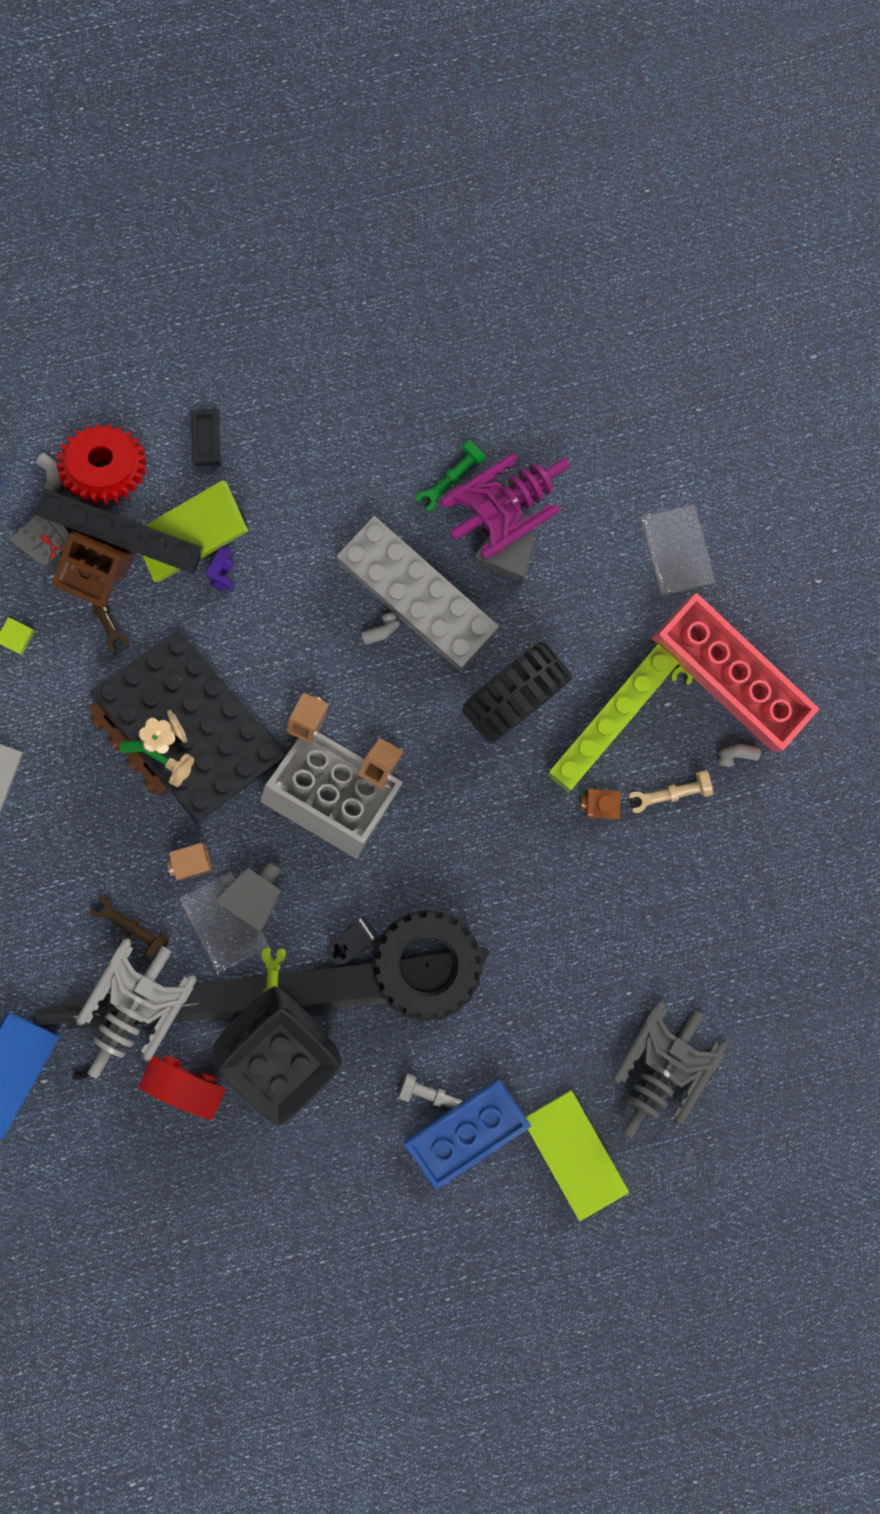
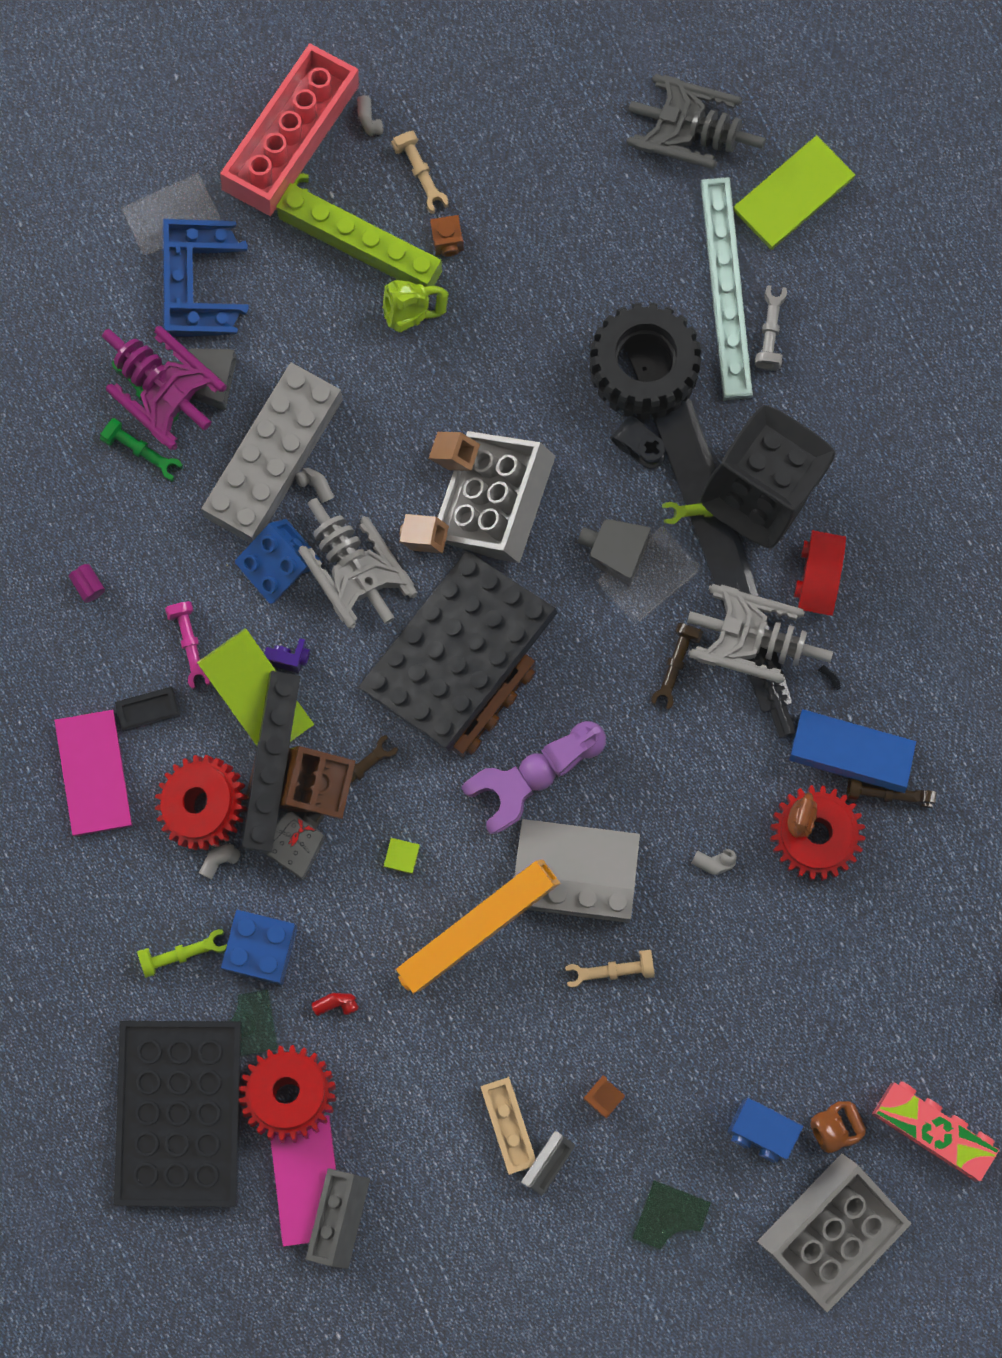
camera: 100 degrees left, 5 degrees down
tan plant [119,710,194,787] -> none
medium nougat brick [167,843,213,881] -> none
blue tile [403,1078,531,1190] -> none
black tyre [462,642,572,744] -> none
none -> dark pink tile [54,710,132,837]
none -> magenta piece [68,564,105,603]
none -> blue wedge [162,219,249,337]
none -> dark pink piece [165,601,211,689]
none -> blue bracket [235,519,323,604]
none -> light grey bar [298,498,418,629]
none -> lime piece [383,280,448,333]
none -> medium lavender piece [461,721,606,834]
none -> light aqua tile [701,177,753,400]

